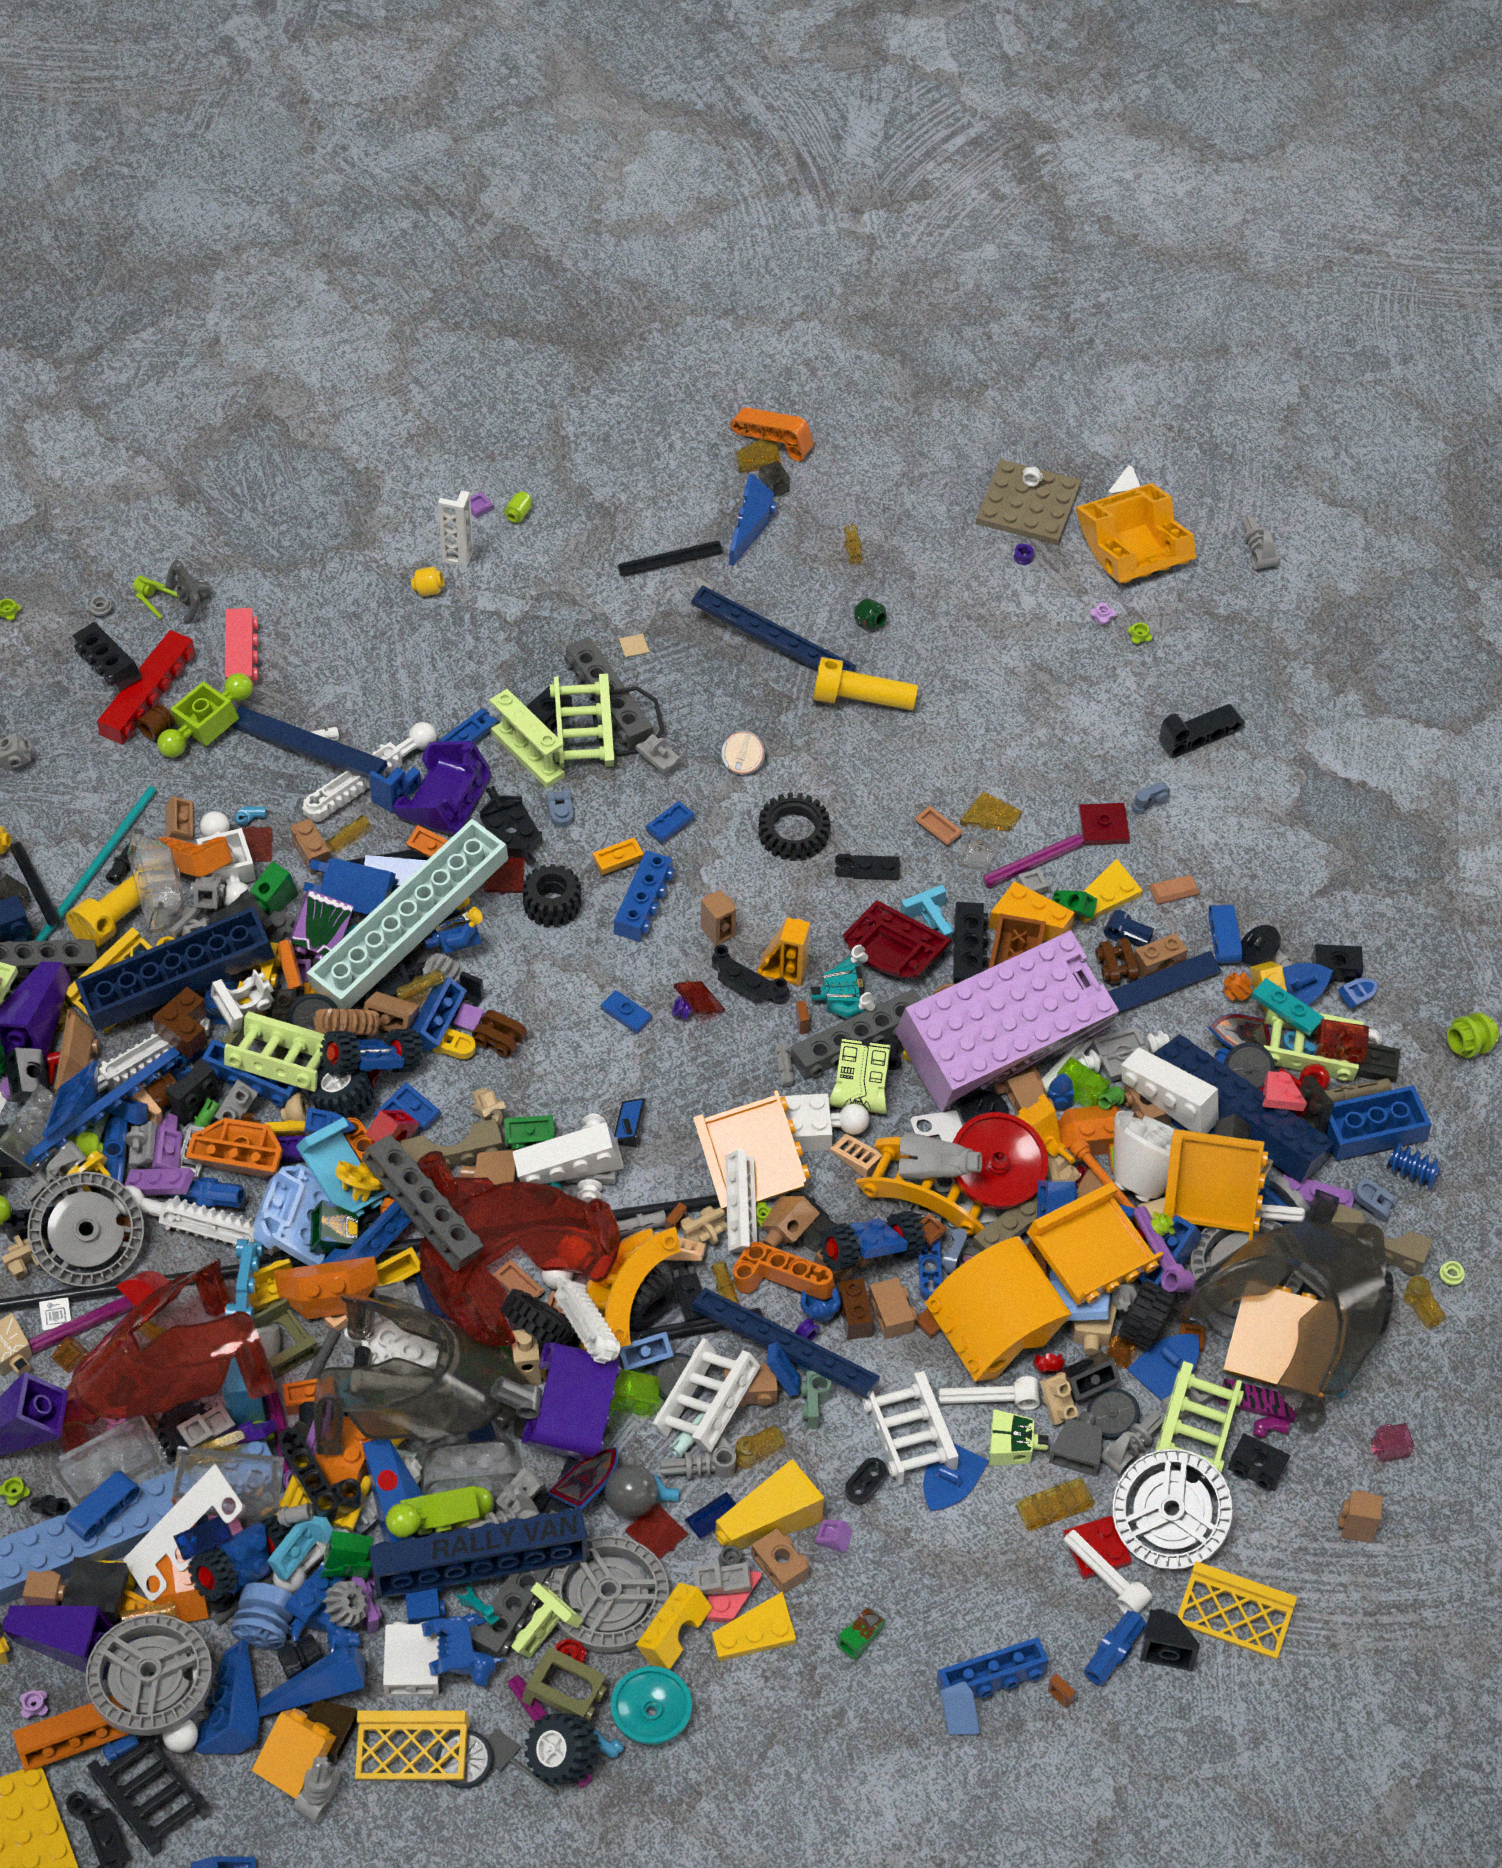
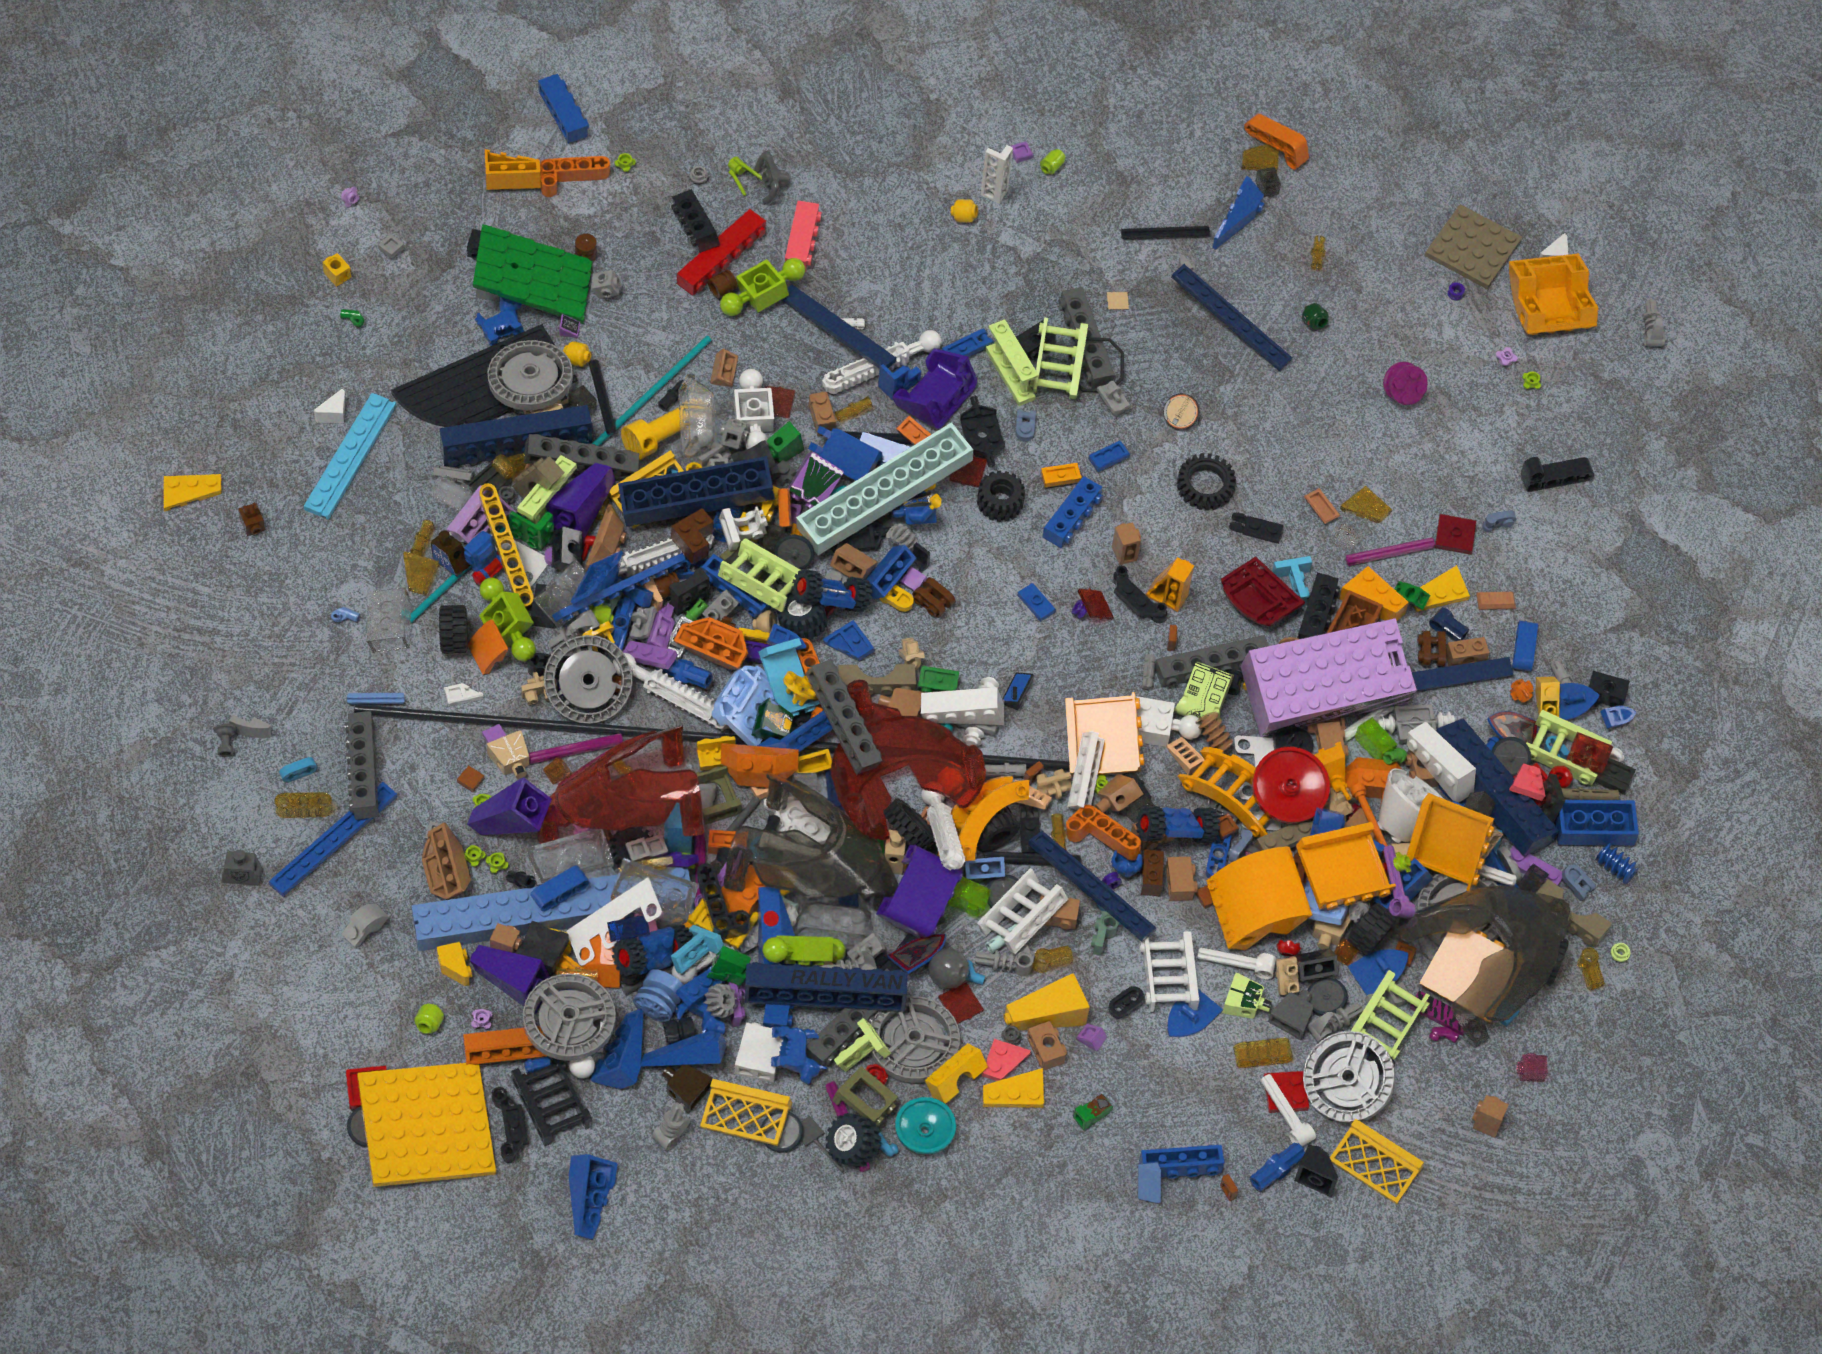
camera: 10 degrees right, 5 degrees up
white sticker [39,1298,71,1330] -> none
red brick [116,1271,170,1308] -> none
orange beam [150,836,233,877] -> none
dark azure plate [225,1239,264,1324] -> none
dark azure arm [234,806,267,826] -> none
light orange brick [251,1708,336,1799] -> none
light grey pin [277,1503,314,1527] -> none
medium nougat gear [314,1008,380,1036] -> none
red brick [365,1110,420,1144] -> none
clear yellow pin [396,969,445,1001] -> none
teal piece [456,1586,499,1625] -> none
dark grey piece [490,1376,543,1419] -> none
nougat tile [492,1259,545,1298] -> none
clear blue tile [685,1492,736,1539] -> none
light grey slope [693,1562,752,1594] -> none
blue tile [766,1342,801,1397] -> none
teal torso [810,945,875,1019] -> none
yellow piece [812,656,918,711] -> none
light grey piece [899,1132,982,1180] -> none
light grey plate [1018,868,1049,894] -> none
white plate [1022,467,1043,487] -> none
blue plate [1047,1073,1074,1109] -> none
black brick [1228,1433,1291,1491] -> none
black piece [1241,925,1281,966] -> none
teal plate [1251,978,1325,1036] -> none
lime piece [1447,1012,1499,1058] -> none
none -> medium nougat piece [1196,712,1233,751]
none -> magenta wheel [1383,361,1428,405]

